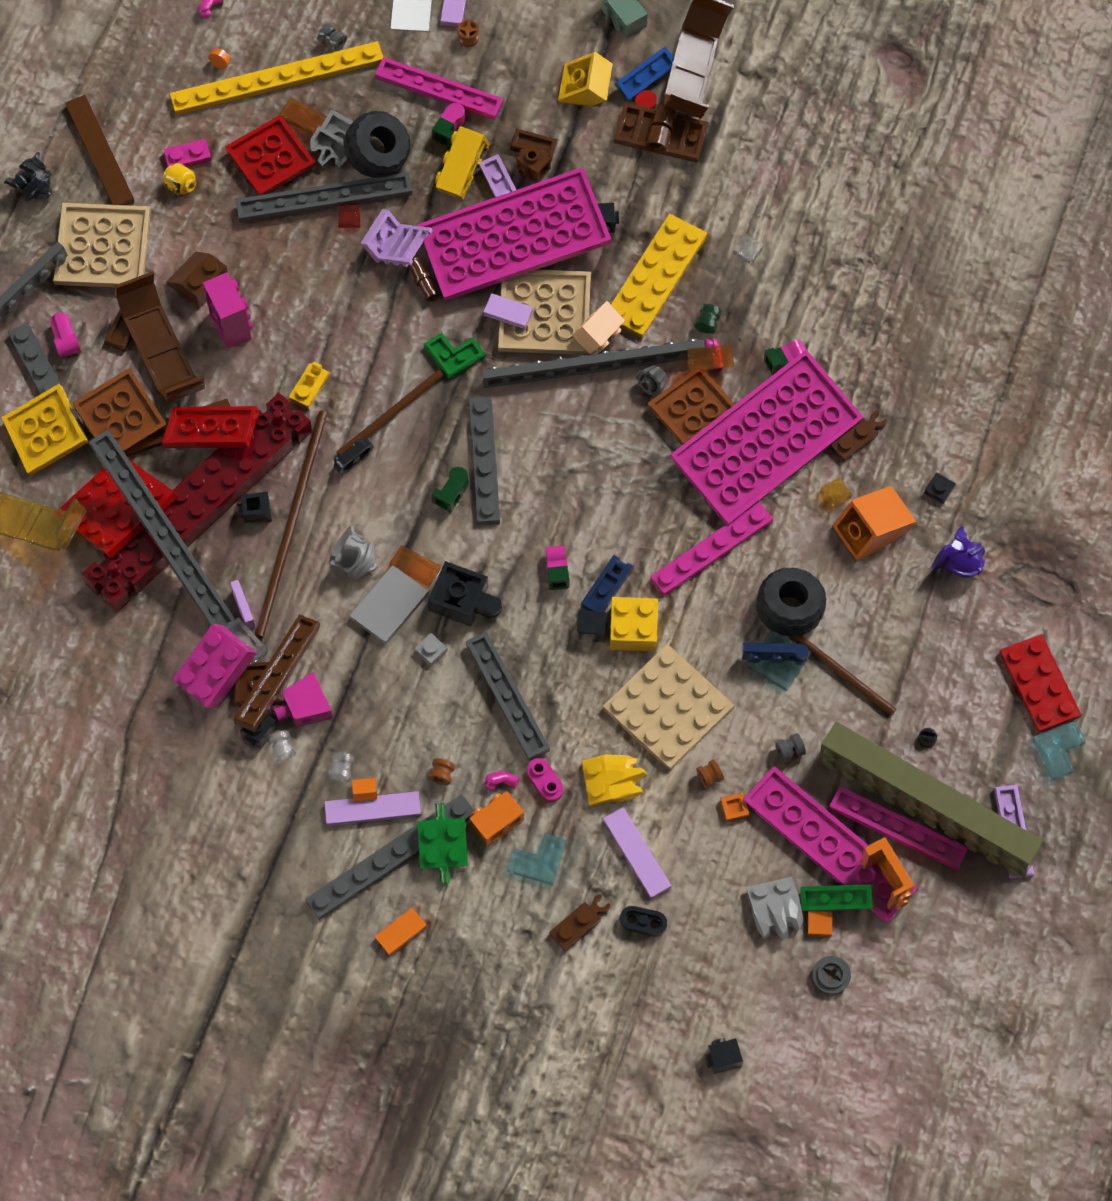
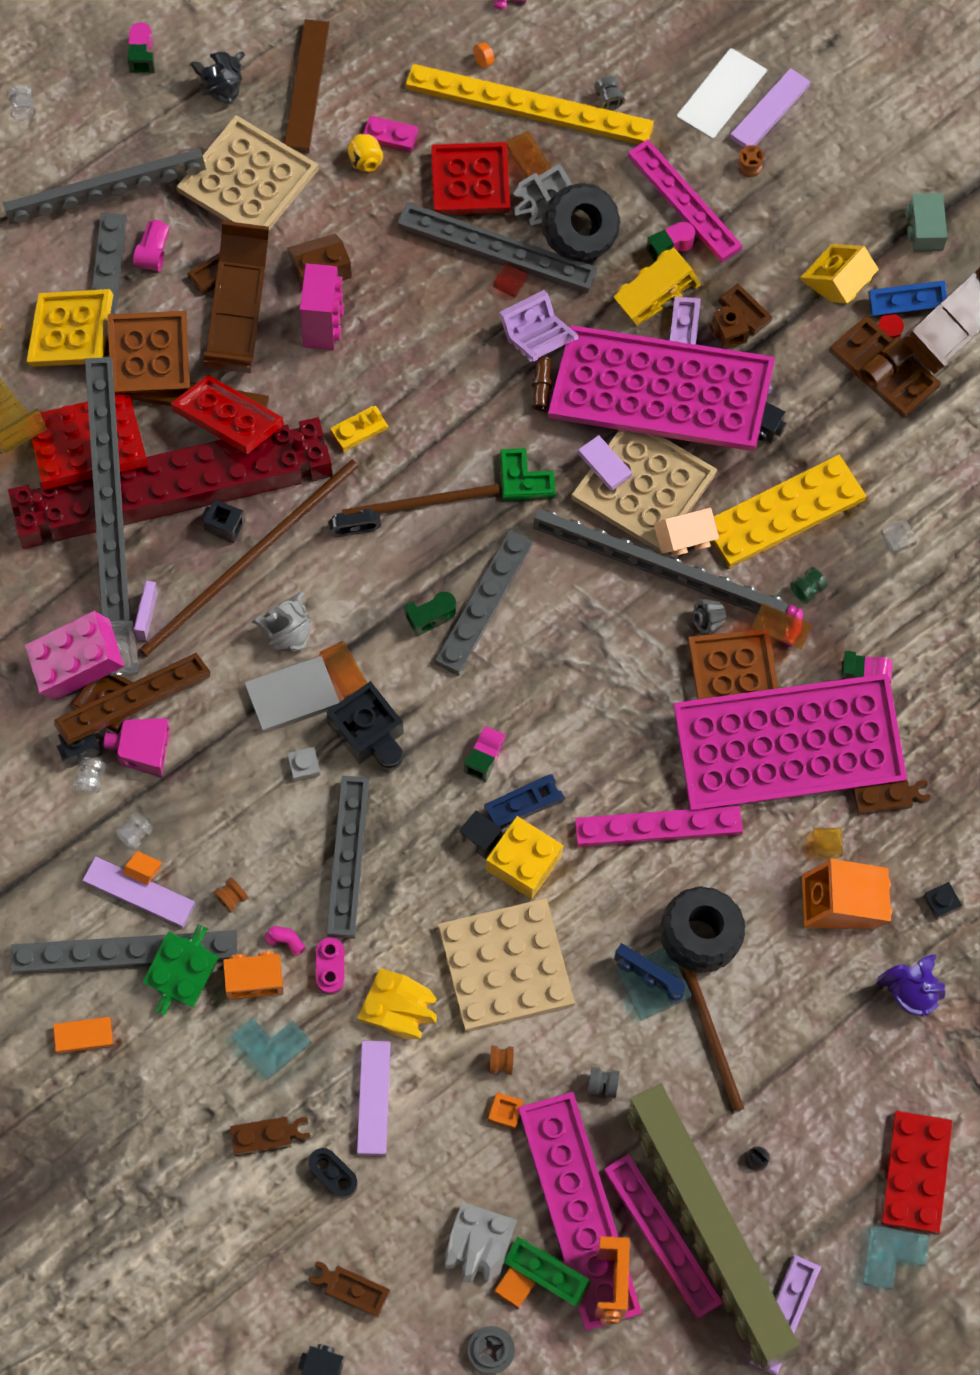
camera: 30 degrees right, 0 degrees up
none -> reddish brown plate [308,1262,391,1318]

